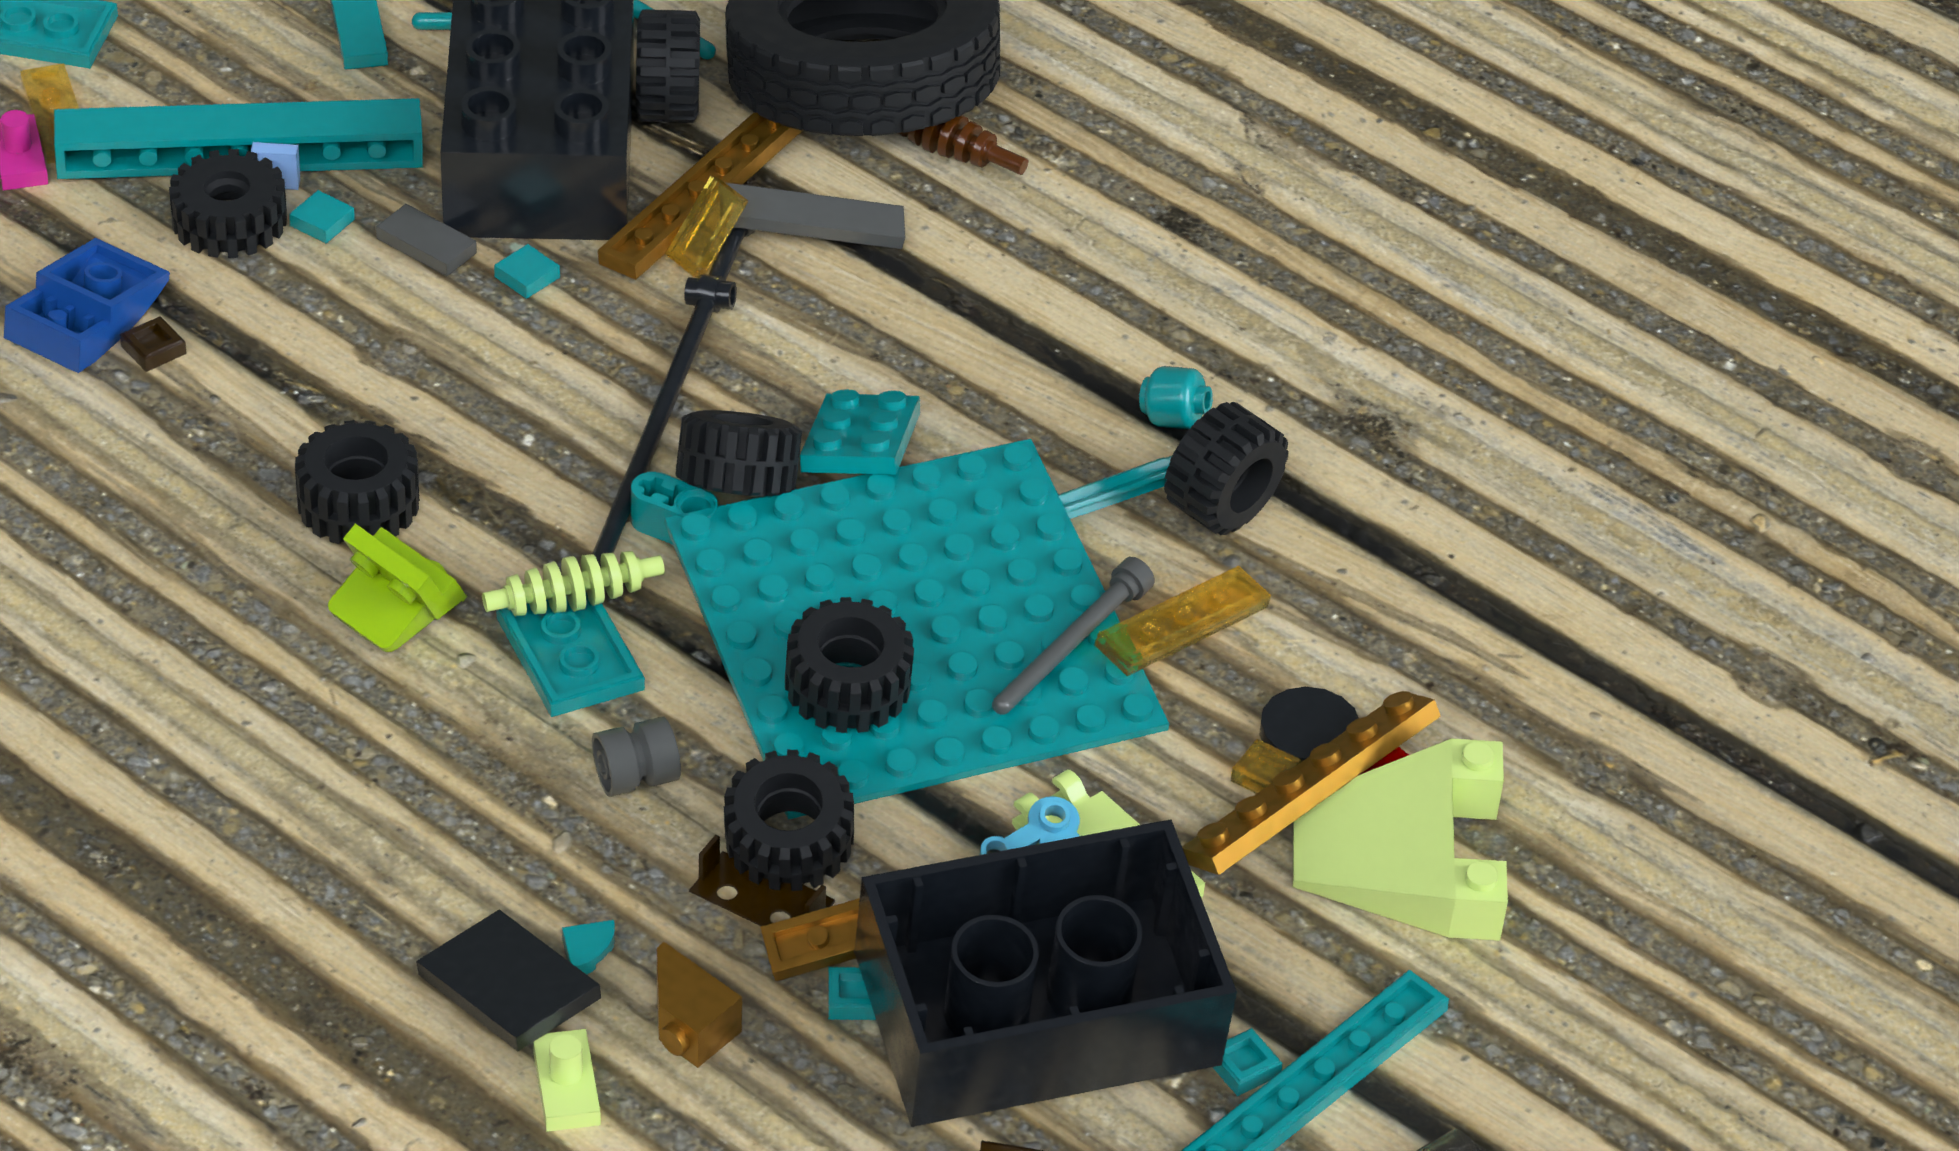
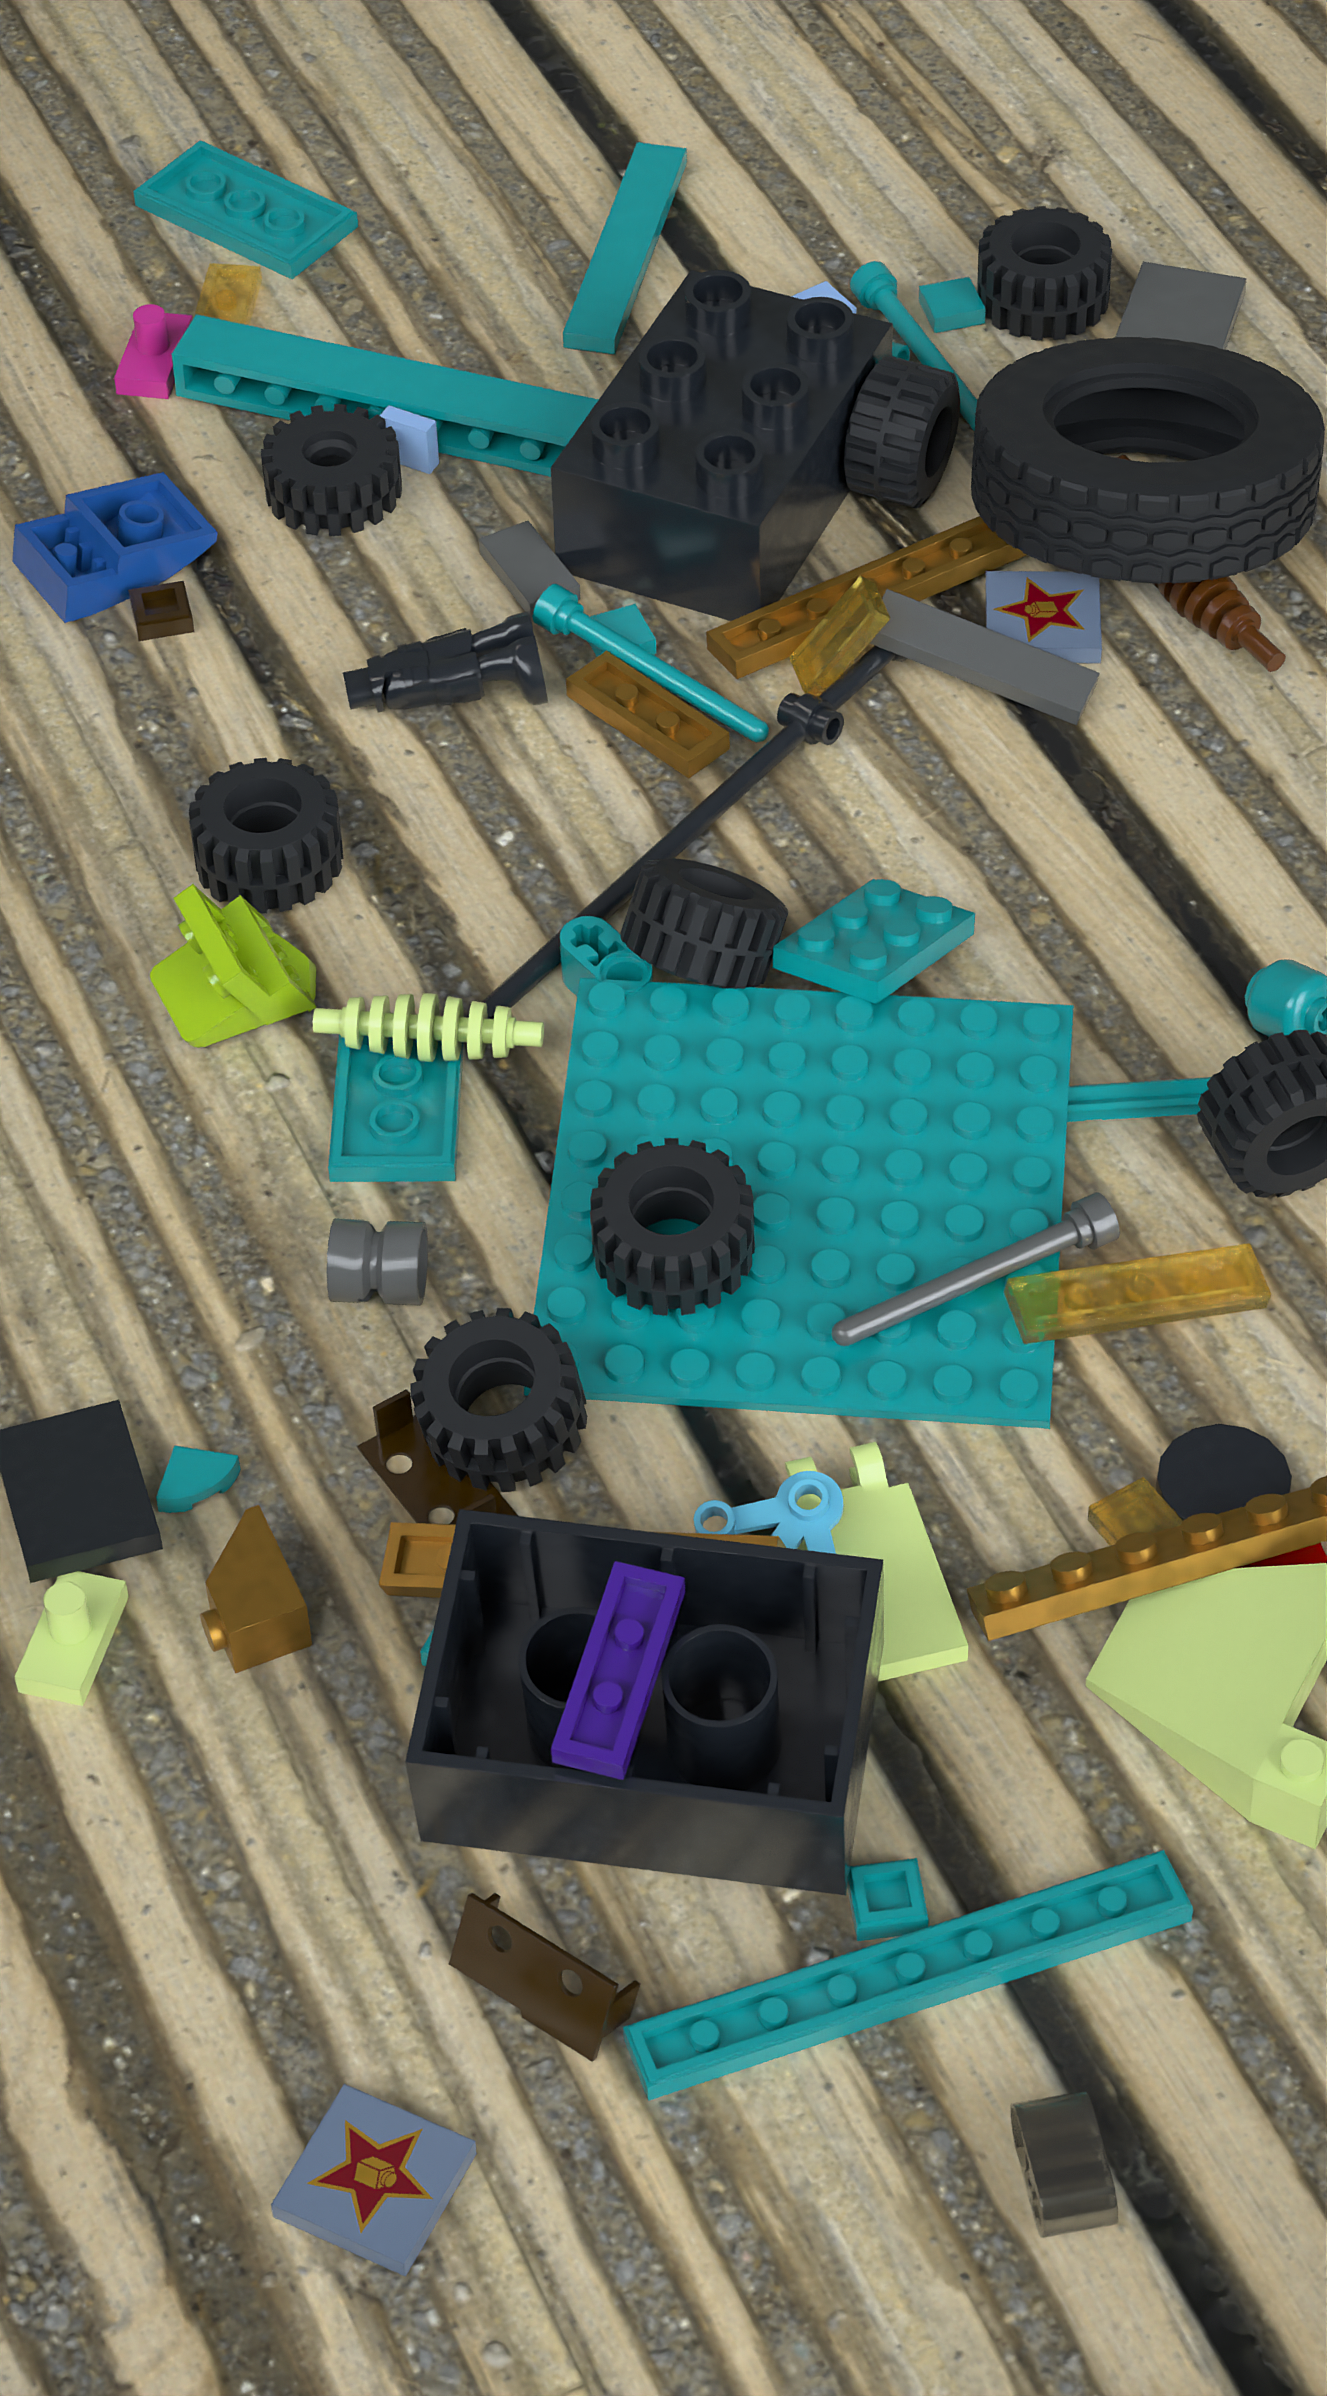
camera: 30 degrees right, 5 degrees up
teal tile [289,190,355,243] -> none
none -> black piece [343,612,548,713]
none -> teal piece [532,583,769,743]
none -> dark purple plate [551,1561,685,1780]
none -> pearl gold plate [566,651,730,779]
none -> sand blue tile [985,571,1102,663]

